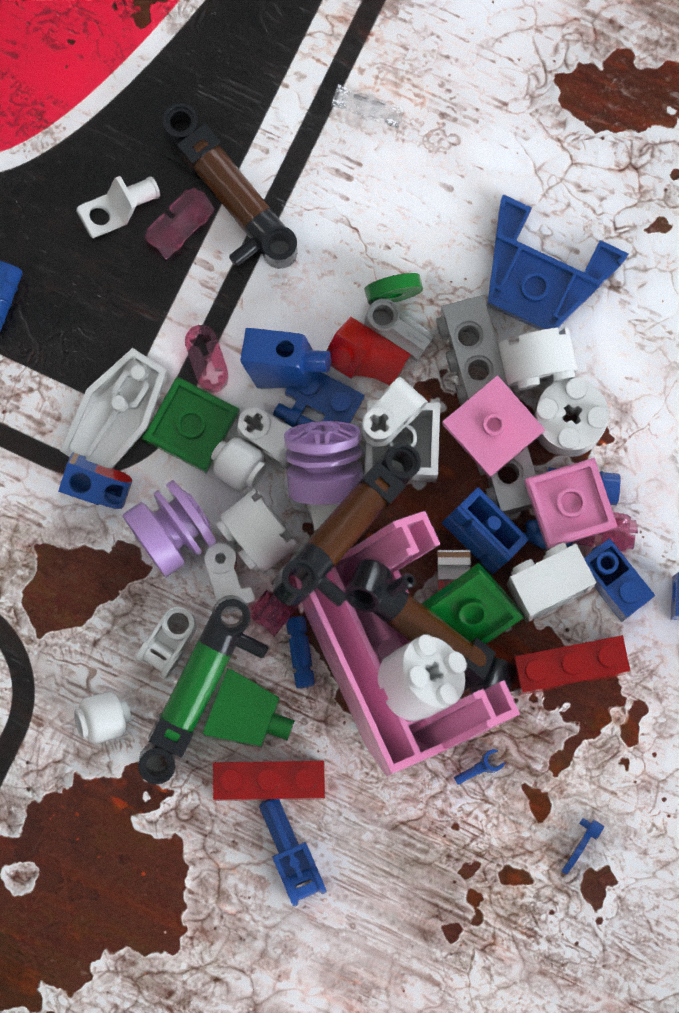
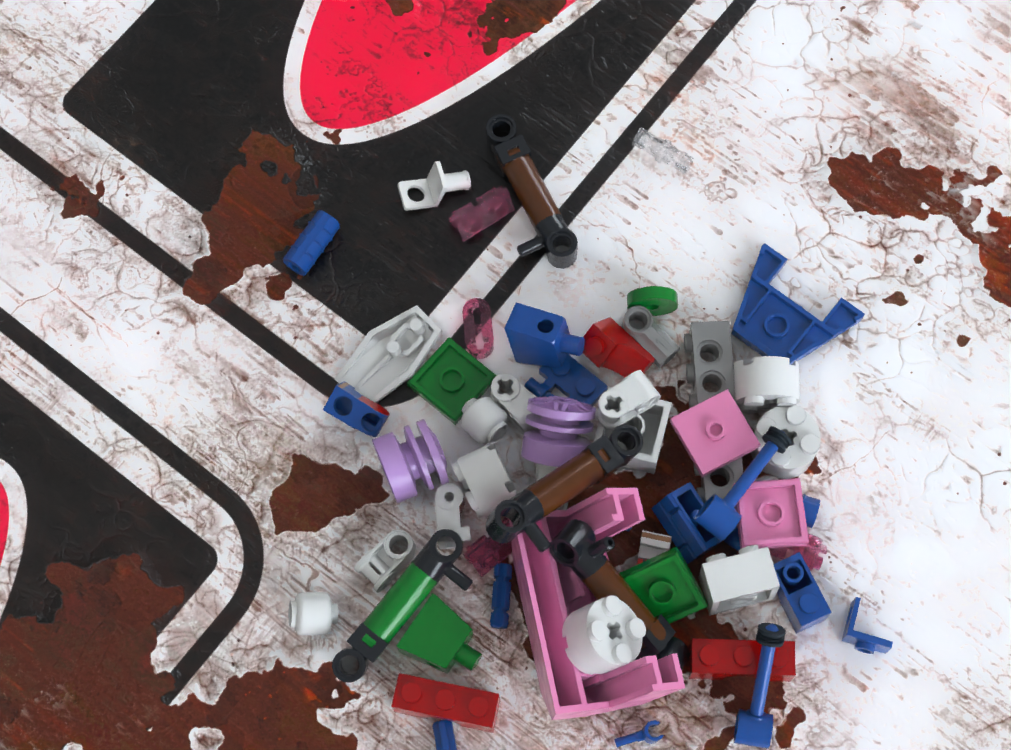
camera: 20 degrees right, 10 degrees down
none -> blue piece [694,426,792,541]
none -> blue piece [734,623,786,749]

